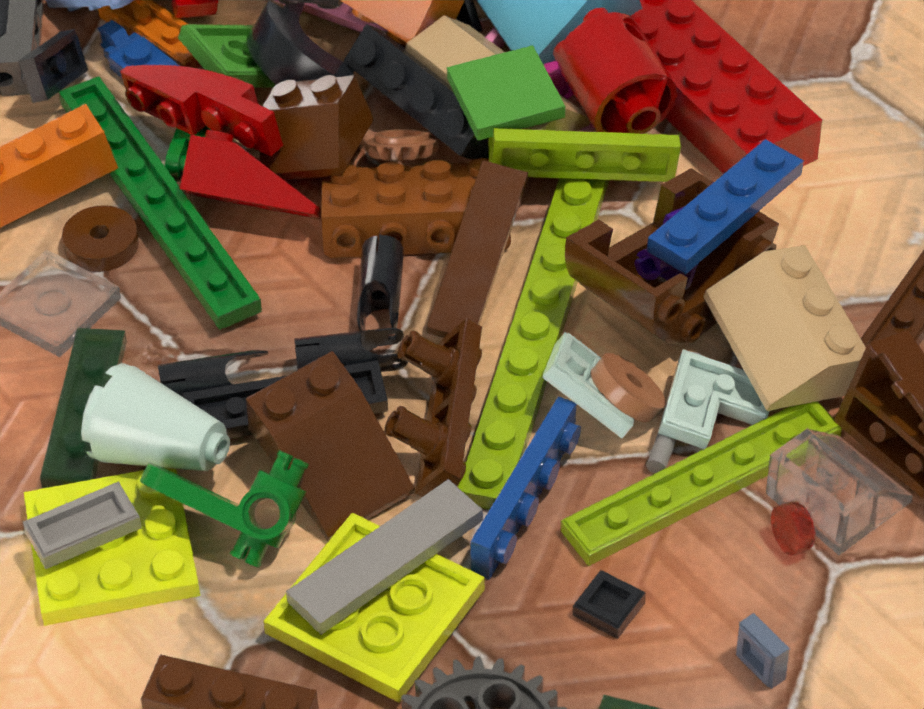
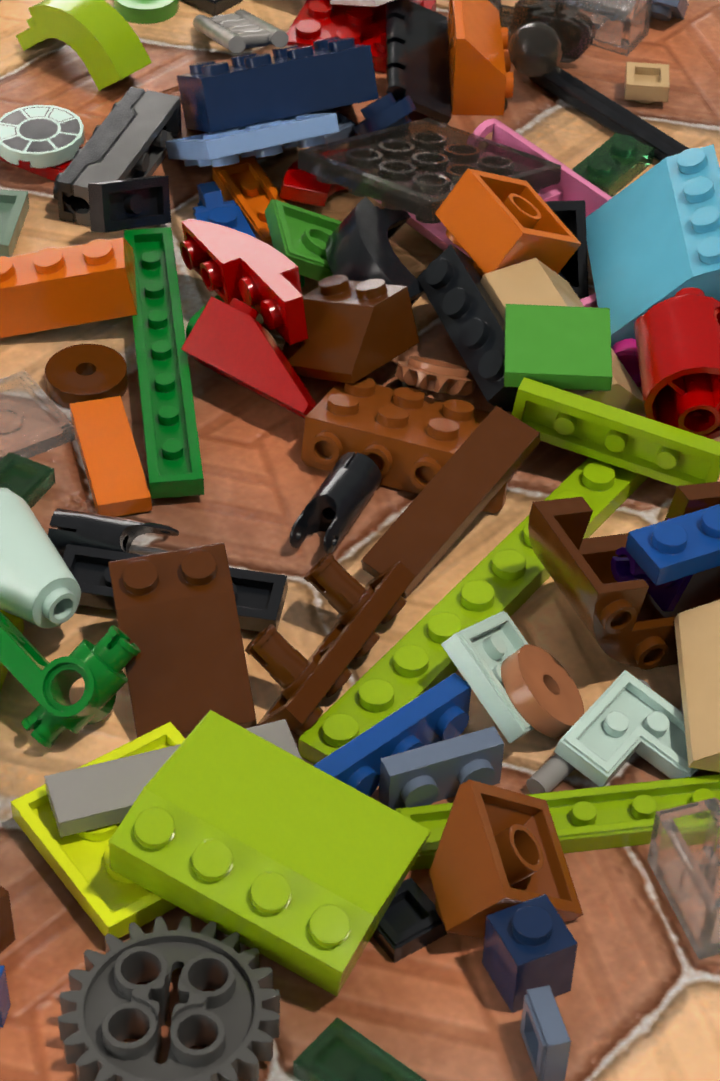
camera: 20 degrees right, 5 degrees down
black piece [294,328,408,372] -> none
clear red tile [771,501,815,556] -> none
none -> orange tile [70,396,152,517]
none -> lime slope [109,710,431,997]
none -> sand blue plate [379,726,504,810]
none -> dark orange slope [429,779,583,939]
none -> dark blue brick [482,894,578,1013]

